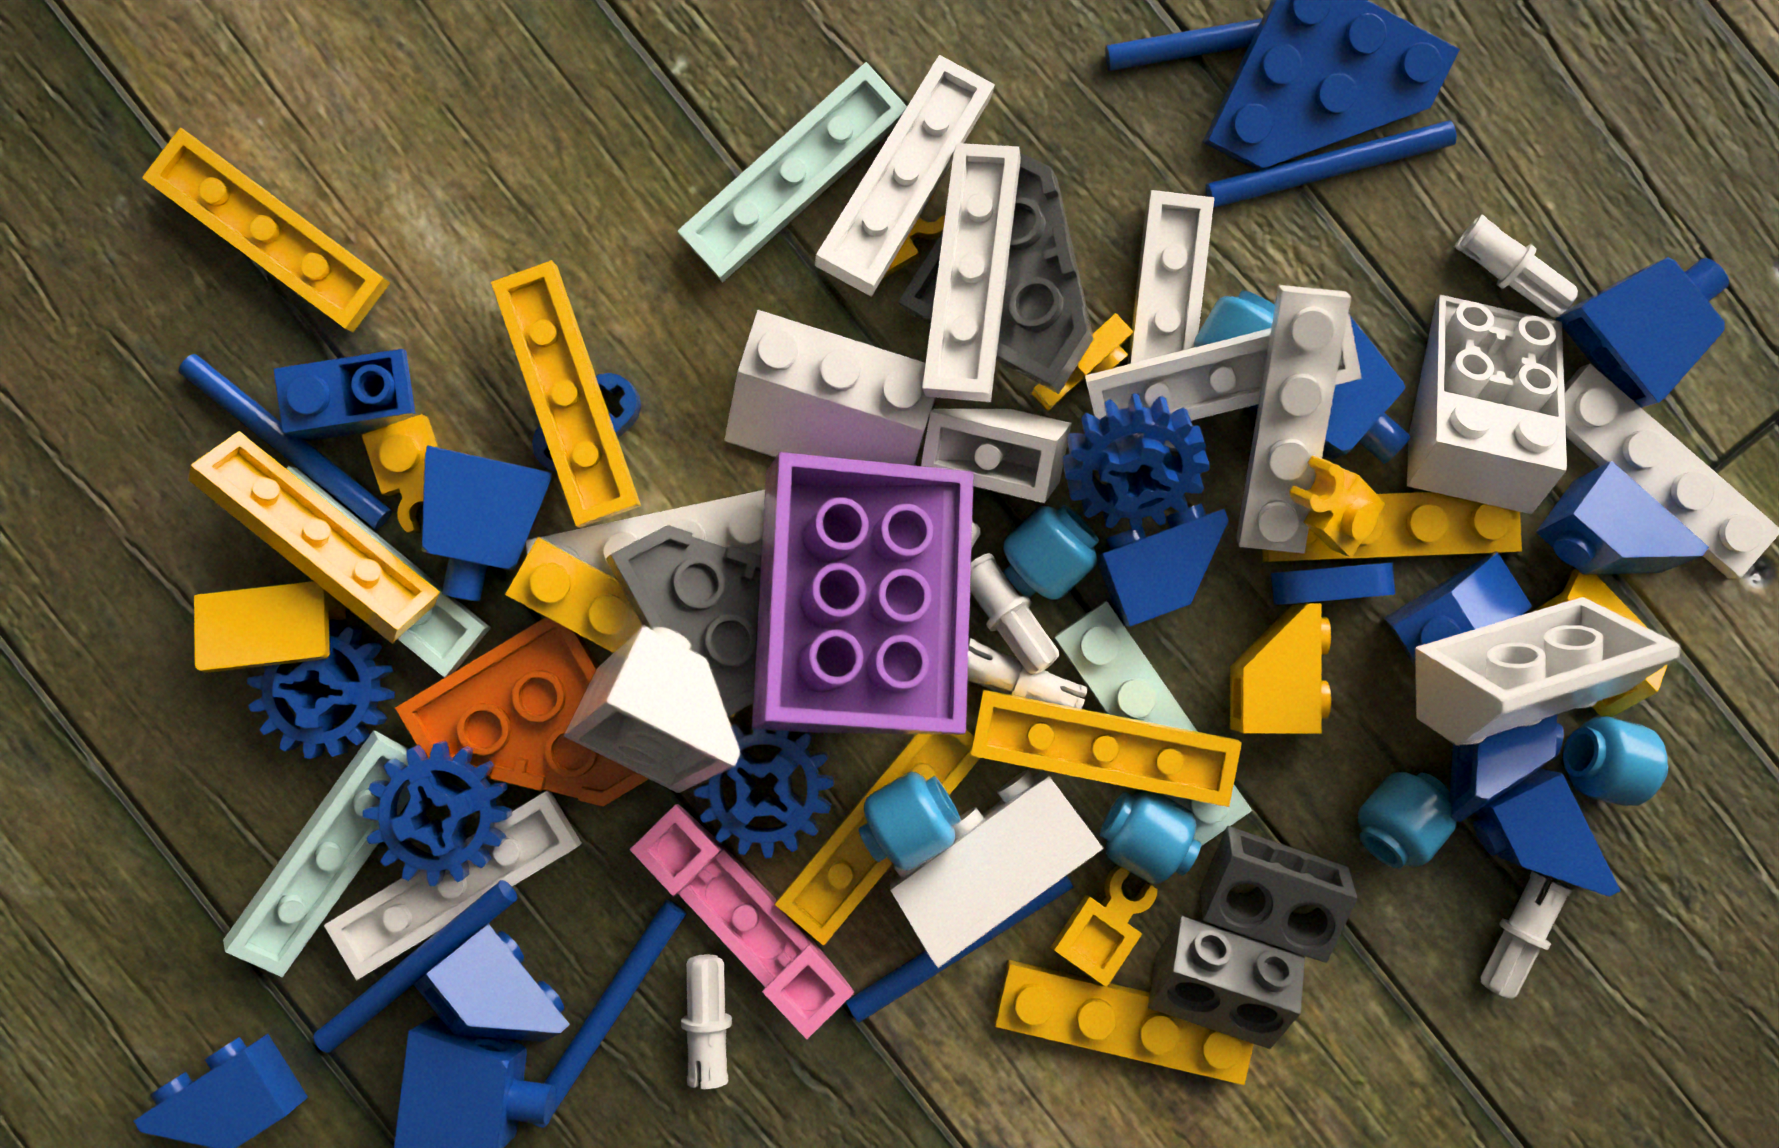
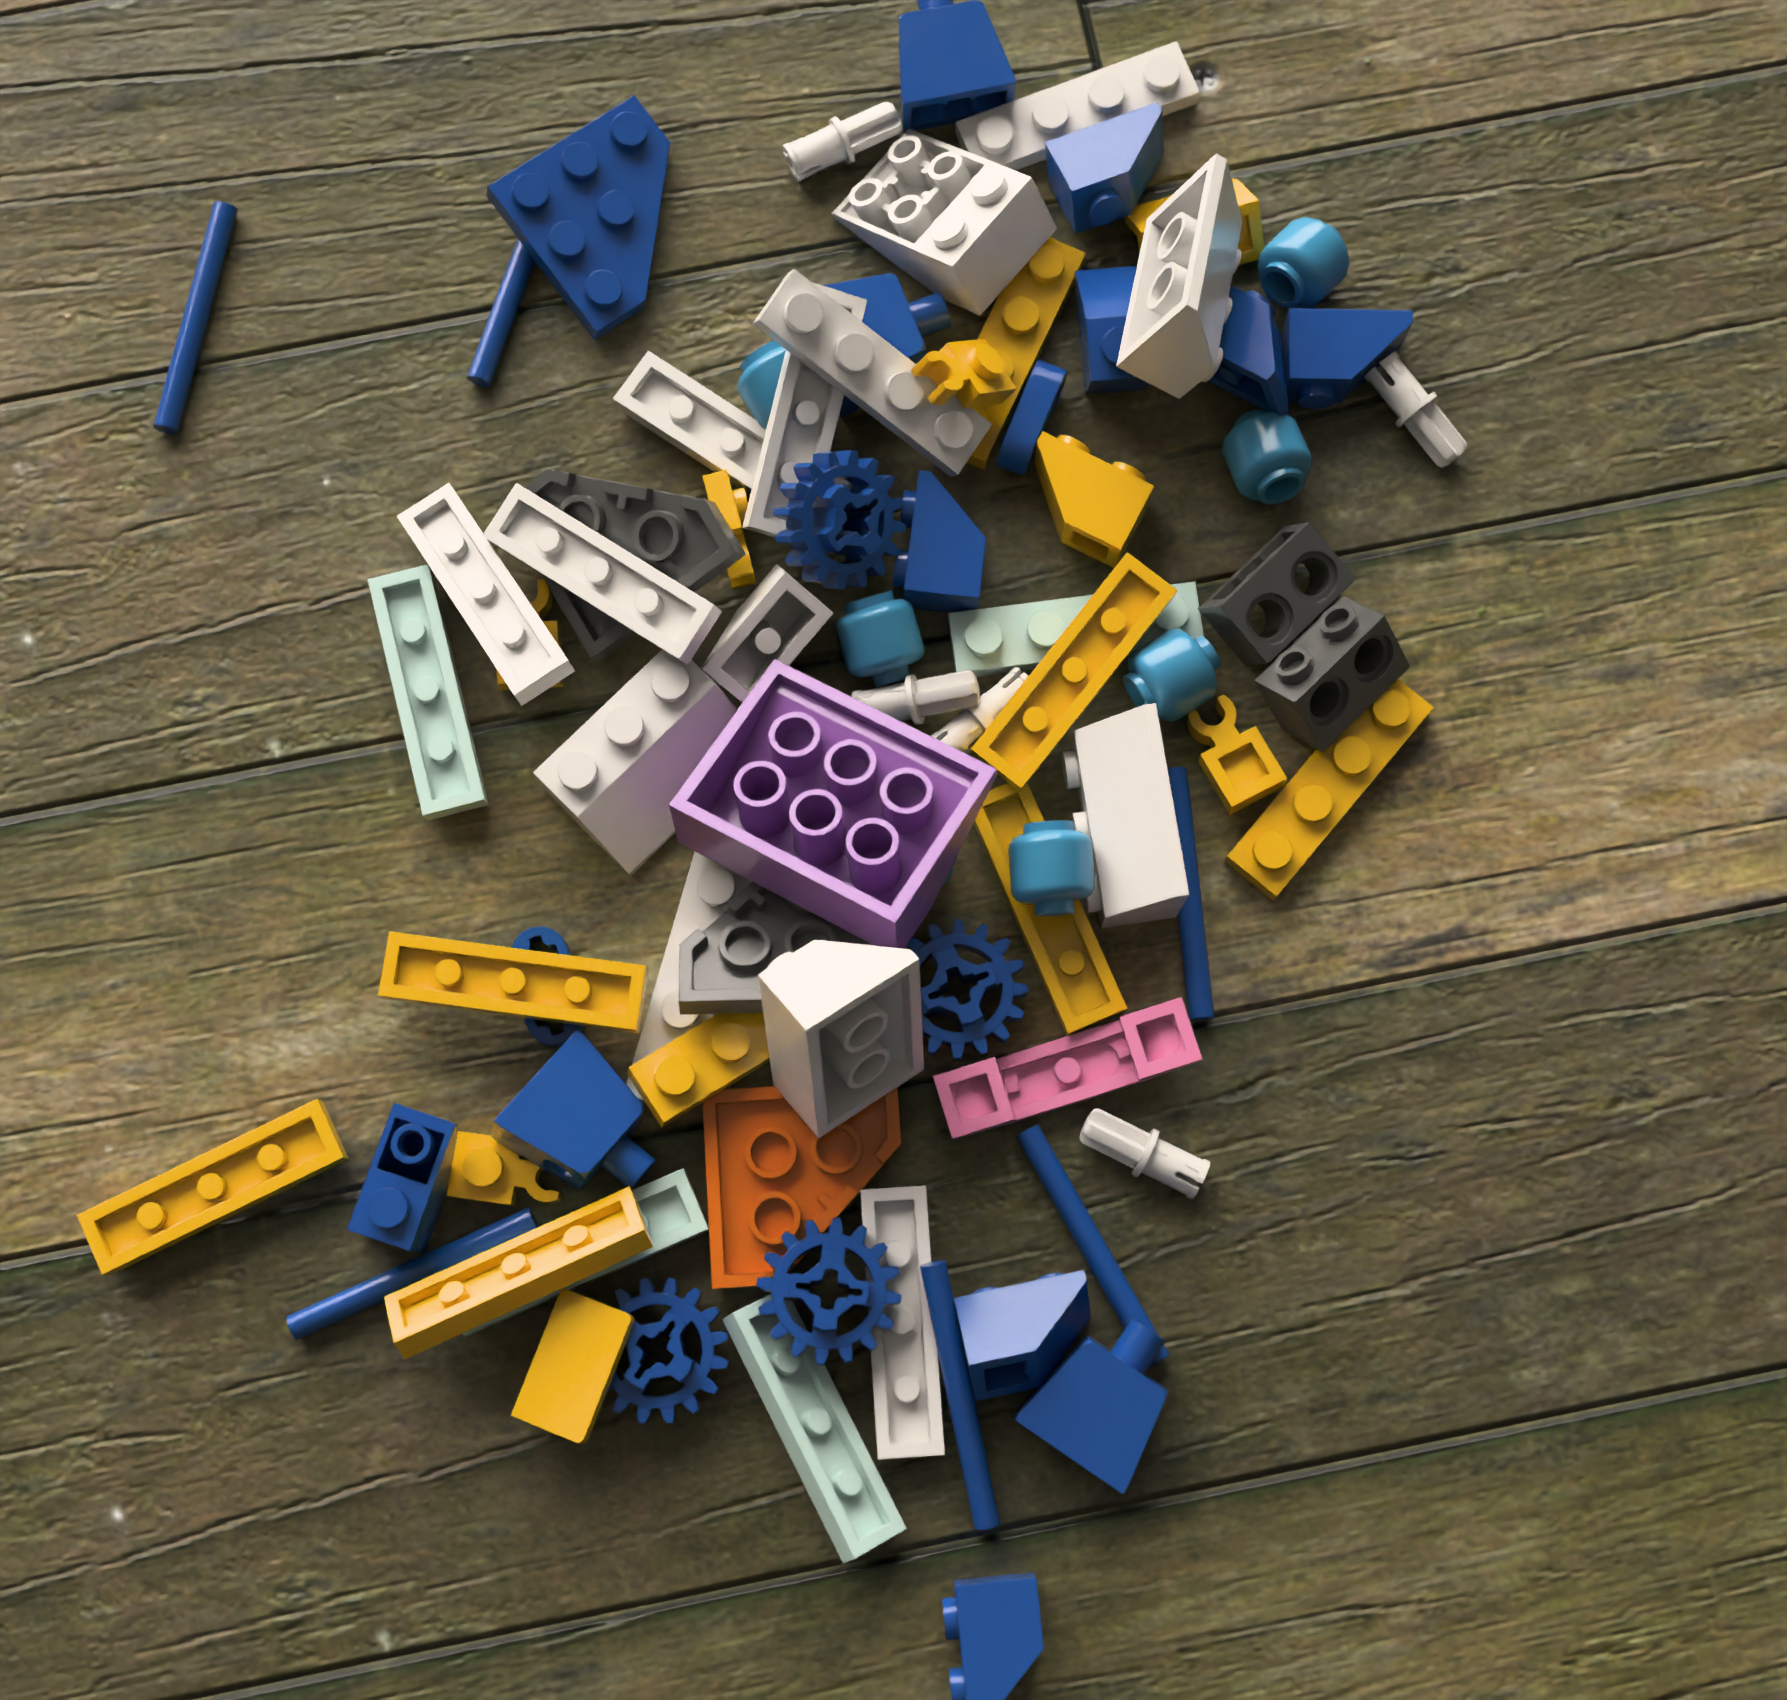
camera: 60 degrees left, 10 degrees down
blue bar [1205,120,1457,208] -> none

